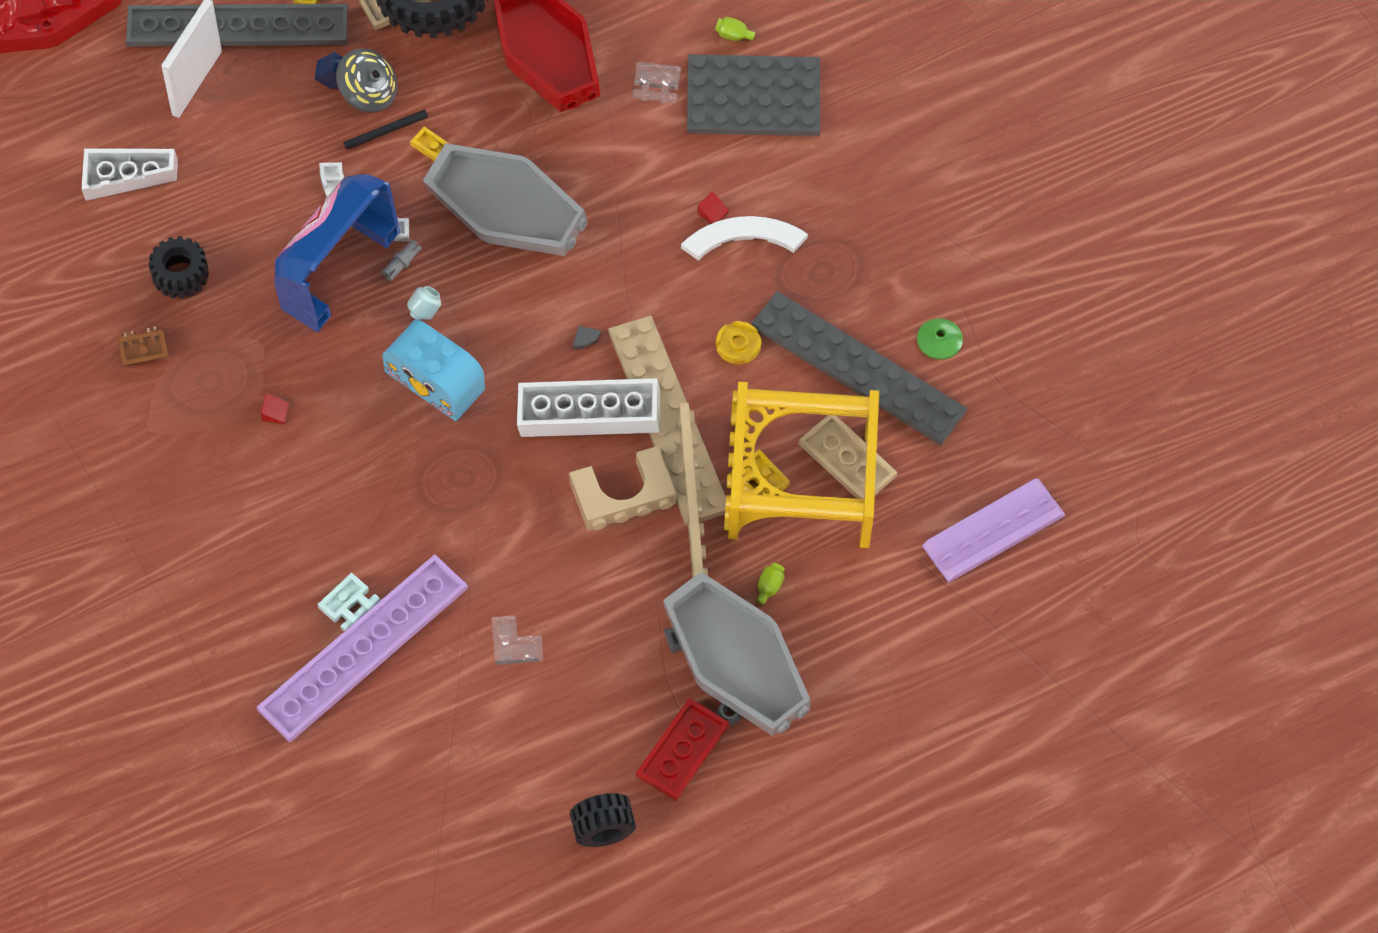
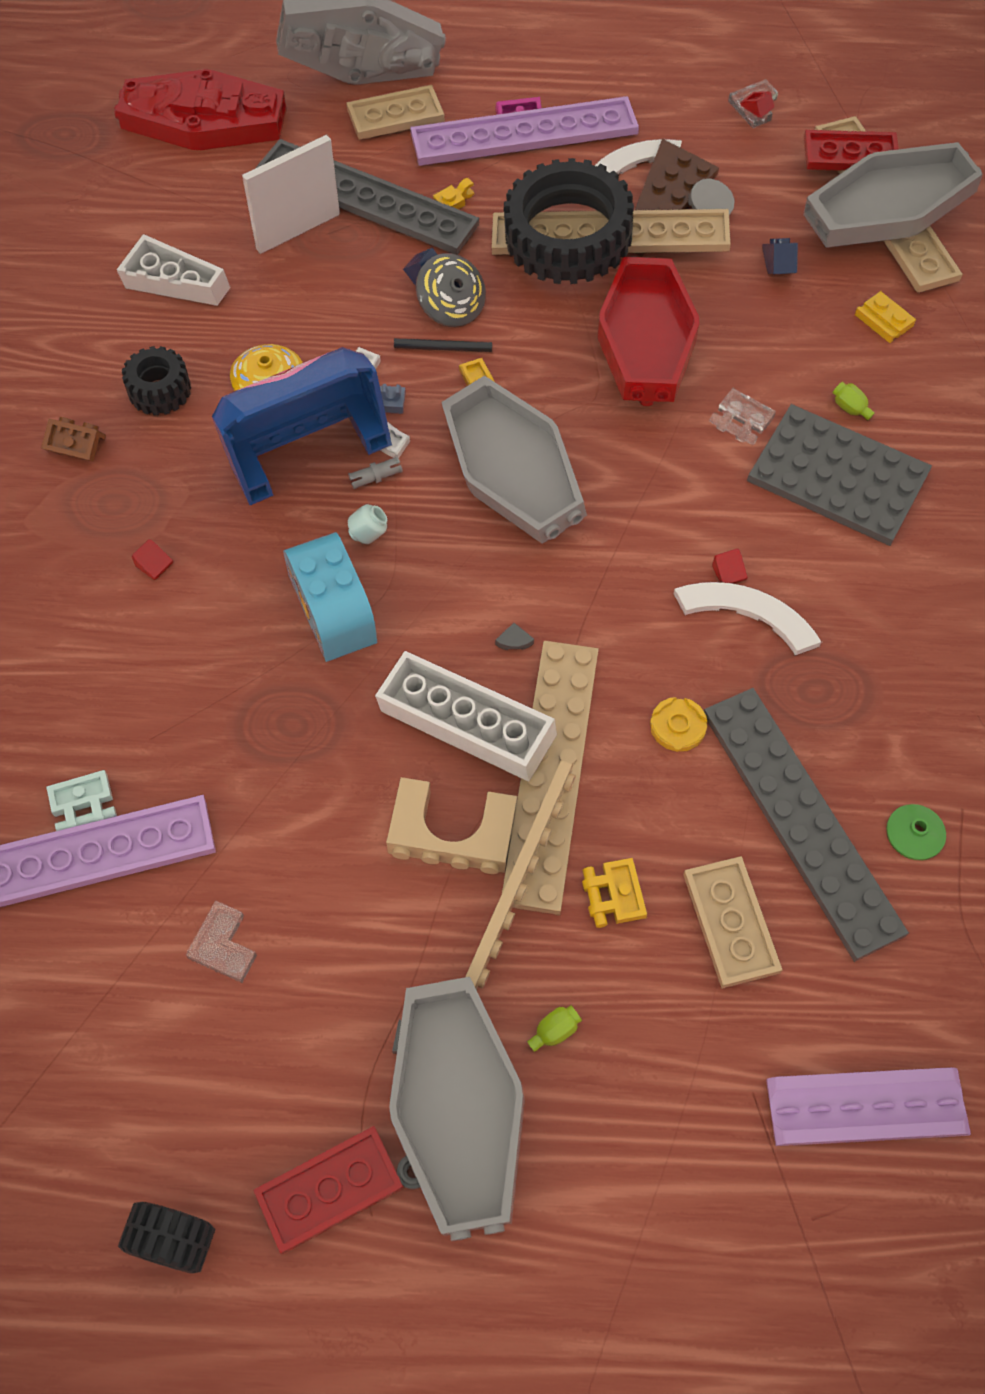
camera: 30 degrees right, 0 degrees up
yellow arch [724,382,879,548] -> none
none -> yellow dish [230,344,303,391]

